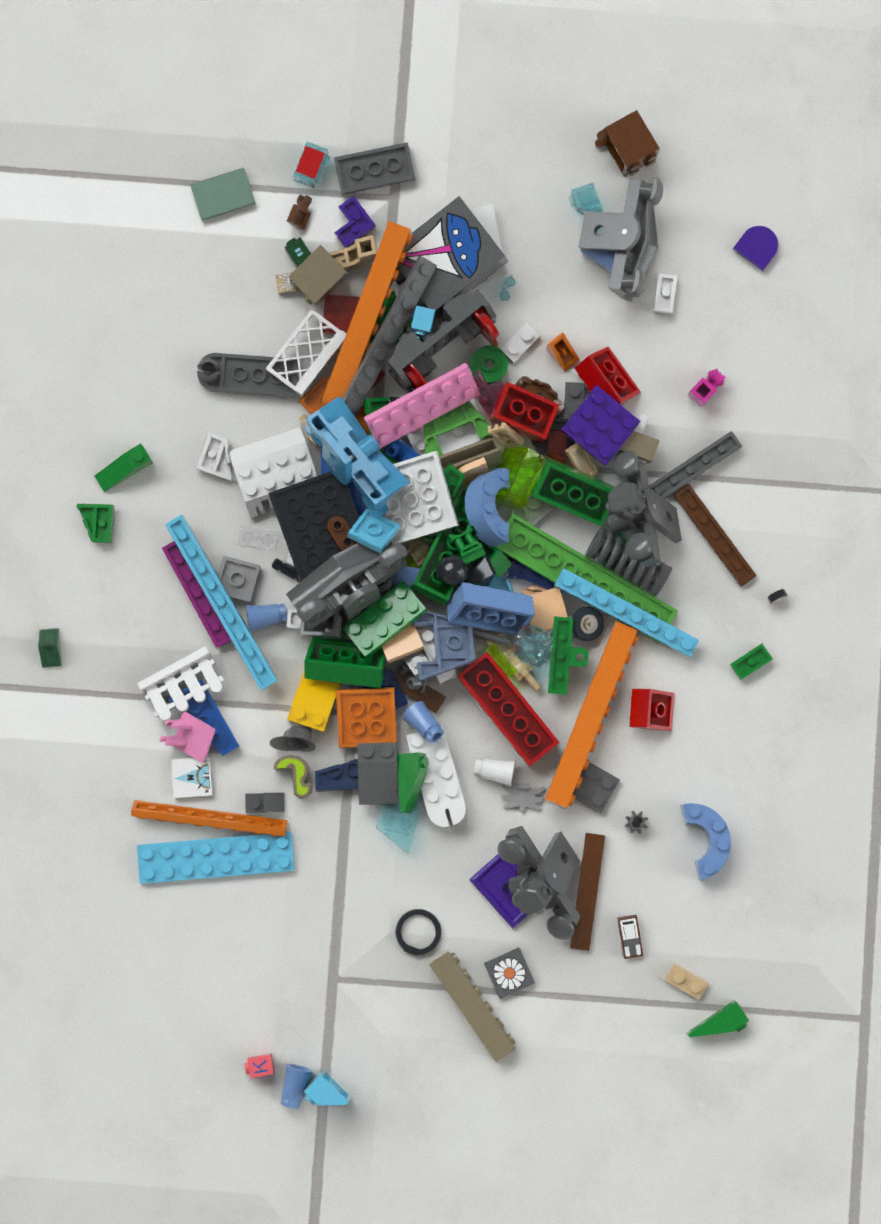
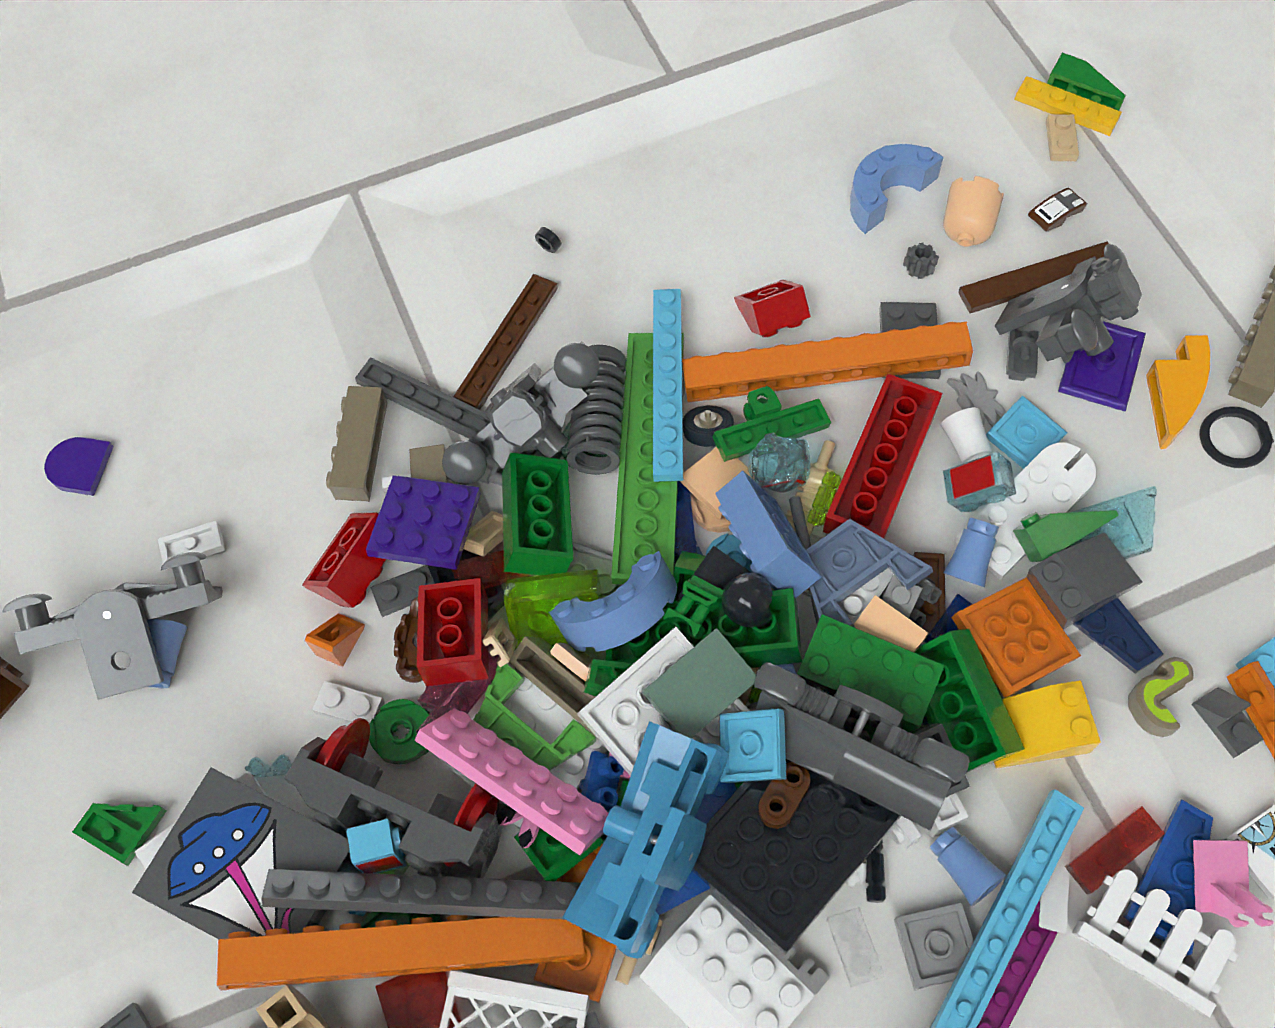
camera: 110 degrees left, 20 degrees down
dark grey piece [270,726,316,752] -> none
tile [484,947,535,999] -> none
clear light blue slope [569,182,604,216] -> none
dark pink brick [688,368,726,408] -> none
green plate [730,643,773,680] -> none
none -> green wing [72,803,167,866]
none -> dark tan brick [326,386,387,502]
none -> sand green tile [642,628,756,739]
none -> light nougat cylinder [943,176,1004,247]
none -> brick [943,452,1016,512]
none -> medium azure tile [986,396,1067,469]
none -> dark grey hips [1006,329,1039,381]
none -> yellow plate [1015,76,1122,136]
none -> white sticker [1039,842,1071,934]
none -> clear red plate [1064,806,1165,895]
none -> light orange slope [1146,335,1210,449]

